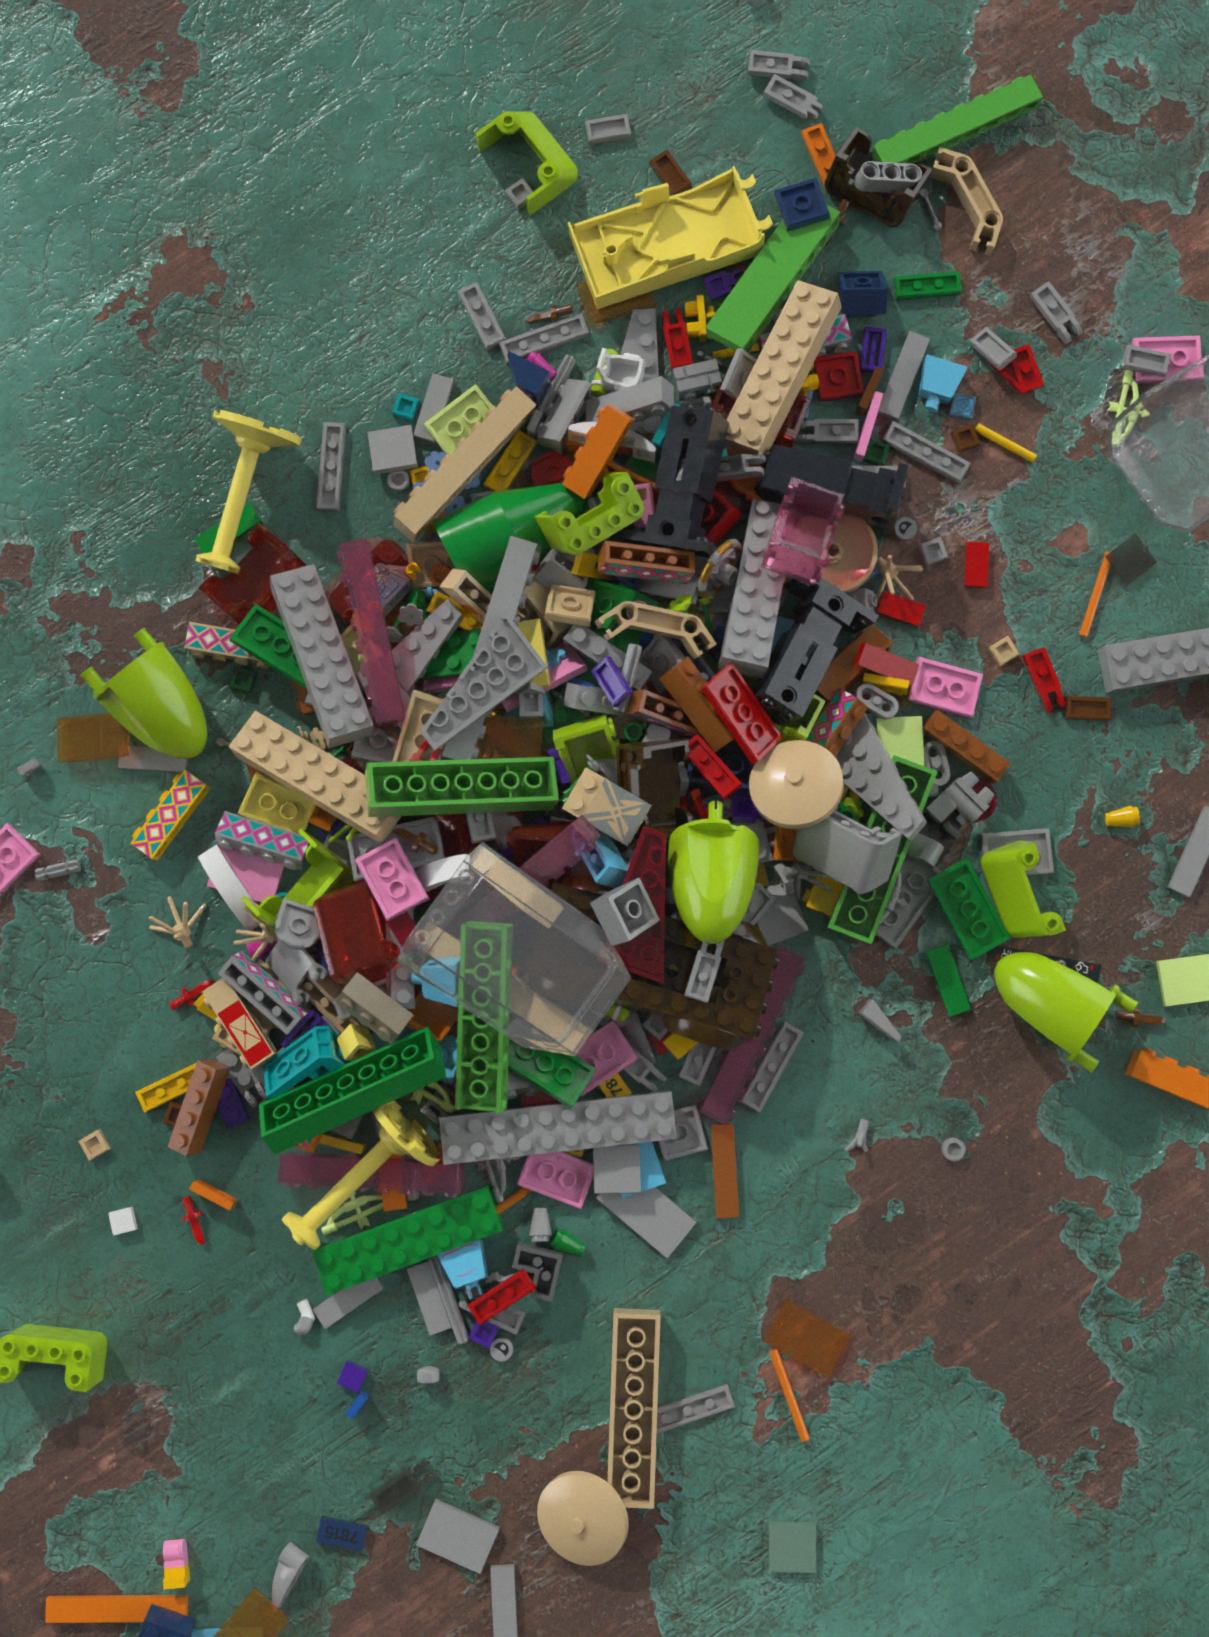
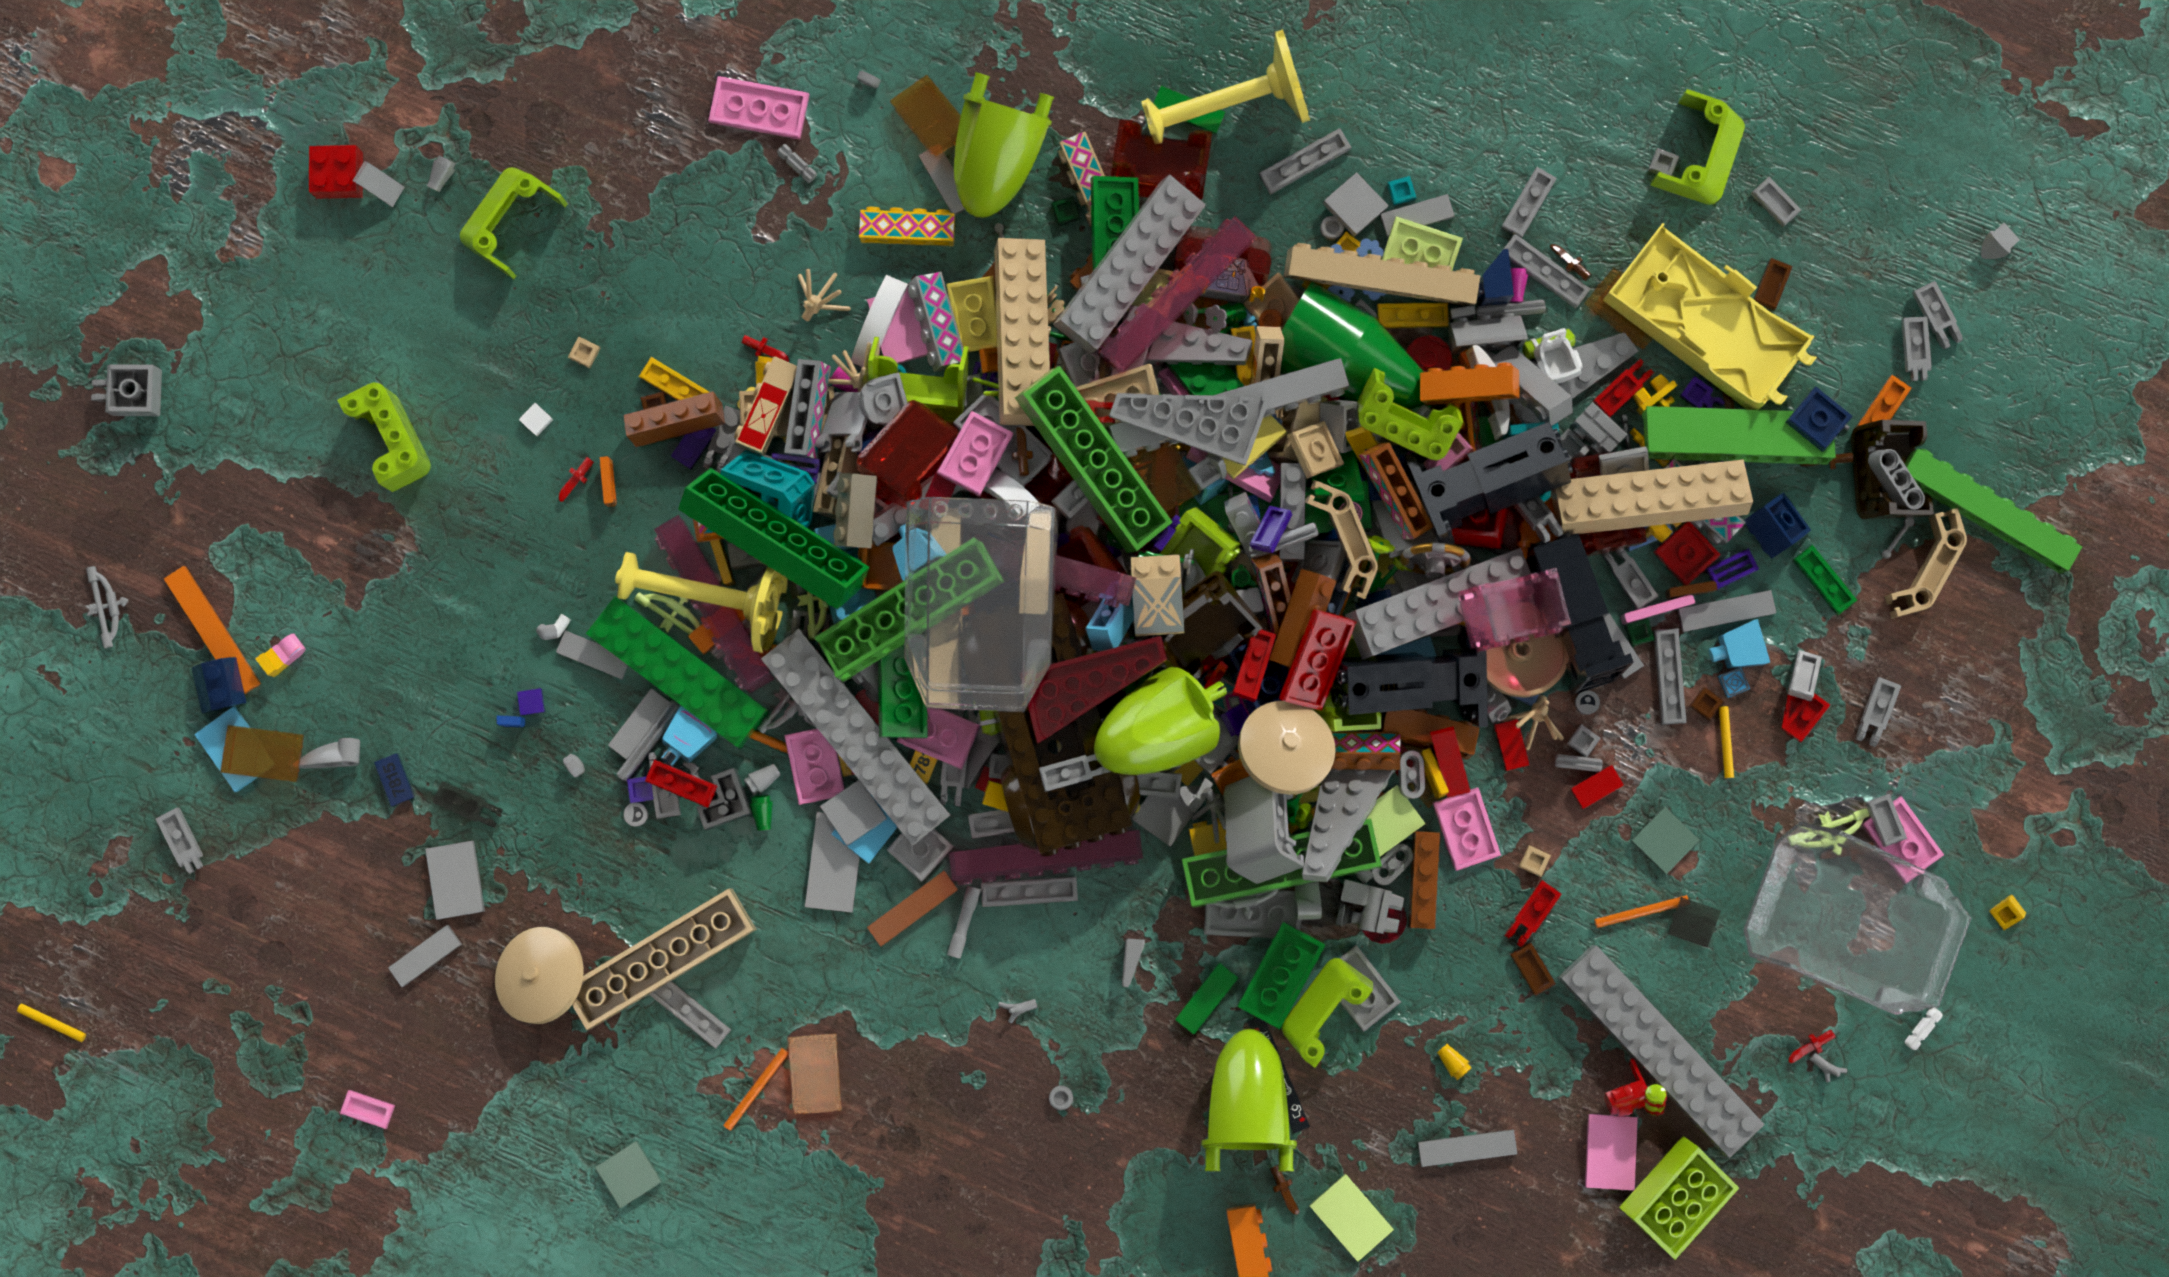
camera: 55 degrees right, 0 degrees up
light yellow brick [337,1024,376,1061] -> none
light grey slope [590,878,660,946] -> none
none -> light grey piece [947,886,981,959]
none -> light grey axle [1555,754,1603,772]
none -> sand green tile [1631,807,1700,874]

